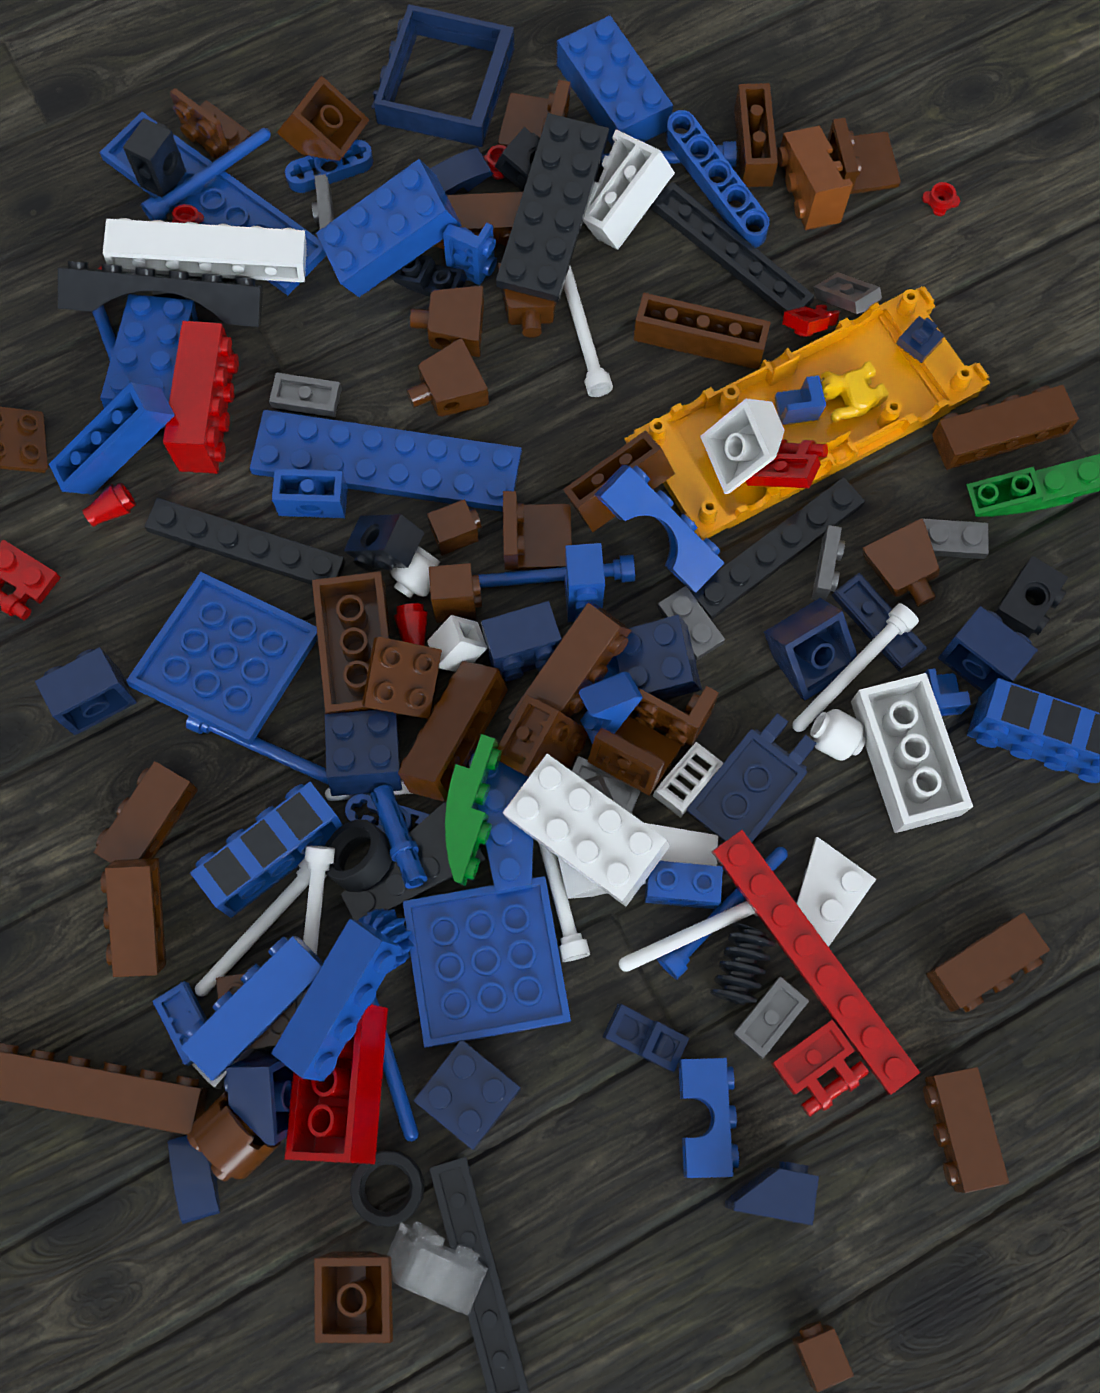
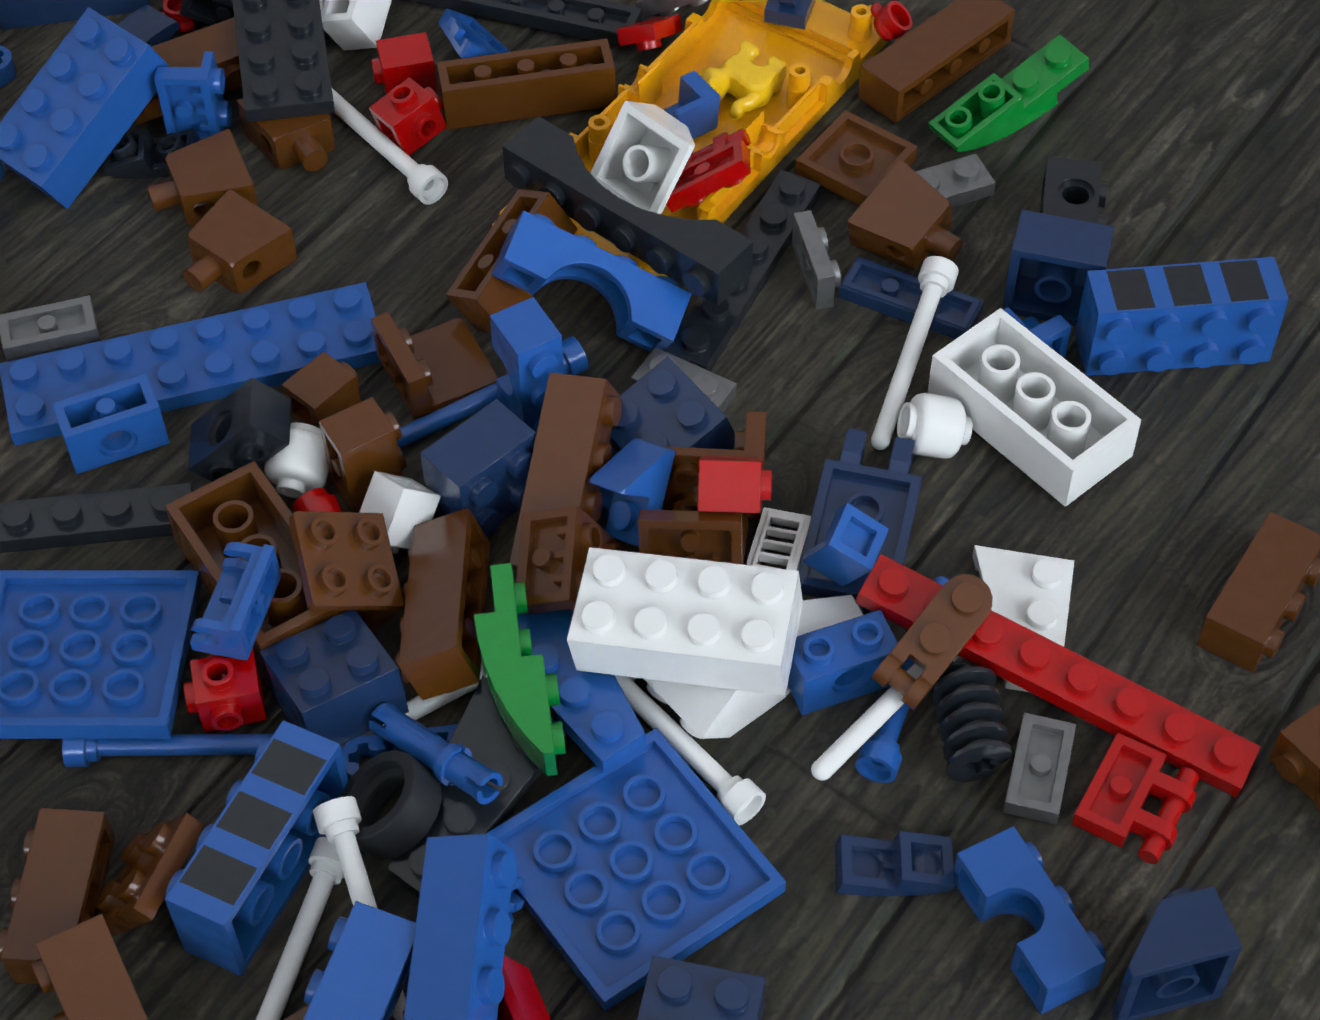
camera: 25 degrees left, 20 degrees down
dark blue slope [764,598,857,701] -> none
none -> reddish brown plate [94,813,204,937]
none -> red brick [183,649,267,732]
none -> blue hinge [190,542,281,661]
none -> red brick [369,77,447,155]
none -> red brick [371,32,437,94]
none -> blue wing [438,8,511,58]
none -> black arch [502,116,753,306]
none -> red brick [698,455,772,513]
none -> reddish brown plate [795,110,918,205]
none -> blue panel [803,502,889,587]
none -> red plate [870,1,913,41]
none -> reddish brown plate [871,574,993,711]

